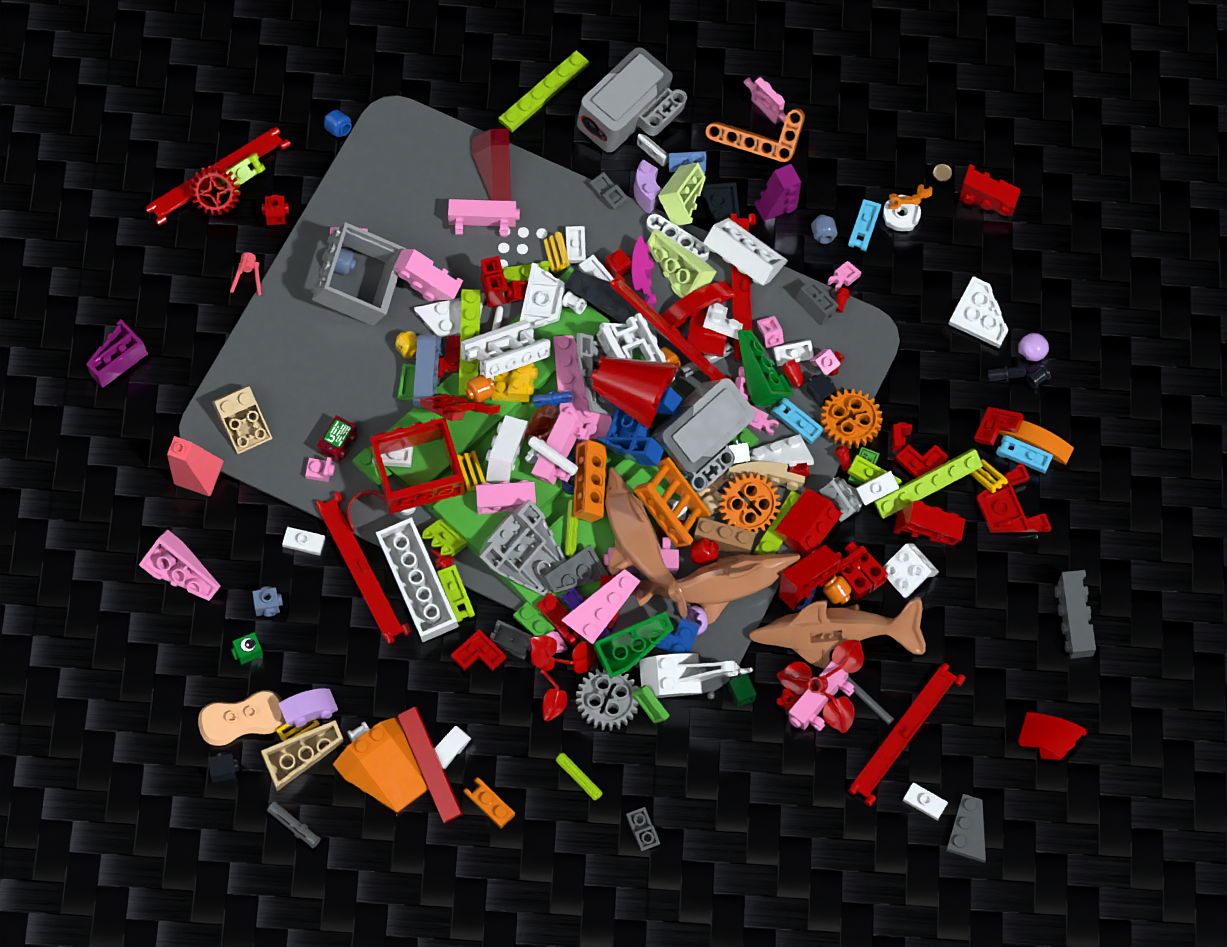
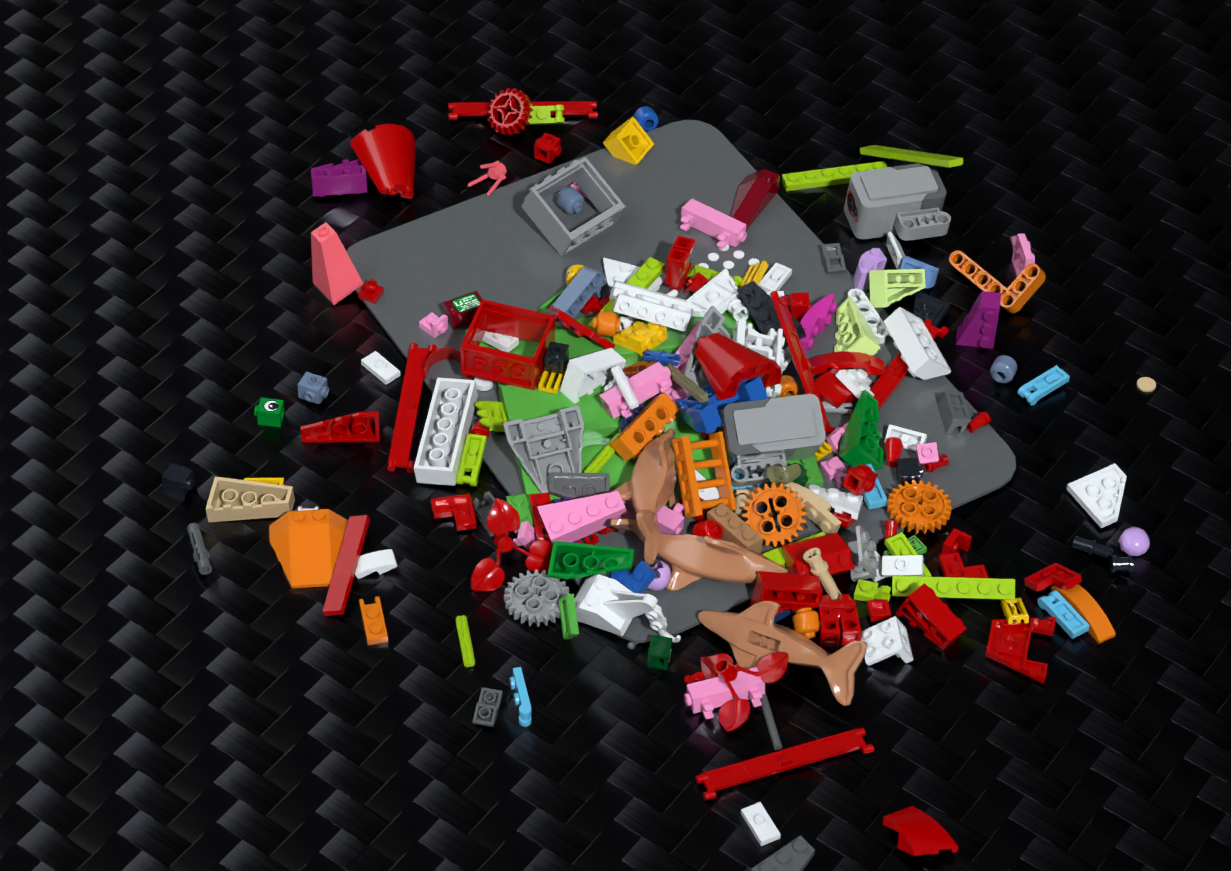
camera: 35 degrees right, 20 degrees down
bright pink wedge [139,530,220,600] -> none
light nougat plate [198,690,285,746] -> none
tan slope [212,386,273,454] -> none
lavender brick [278,688,338,727] -> none
bright pink wedge [393,249,463,301] -> none
bright pink brick [476,480,536,514] -> none
bright pink bracket [757,316,784,348] -> none
bright pink plate [828,261,861,291] -> none
white plate [883,195,921,231] -> none
orange piece [889,184,932,210] -> none
red wedge [959,164,1021,216] -> none
dark grey wedge [1054,570,1096,659] -> none
none -> red wedge [301,411,380,443]
none -> red cone [350,124,416,199]
none -> red tile [358,279,384,304]
none -> medium azure plate [509,667,531,727]
none -> black brick [545,341,569,374]
none -> yellow slope [603,117,654,165]
none -> olive axle [664,364,710,404]
none -> olive hair [767,464,801,485]
none -> tan pin [803,548,842,601]
none -> red brick [842,464,878,496]
none -> lime plate [854,579,891,602]
none -> lime tile [860,145,963,168]
none -> red plate [867,599,891,622]

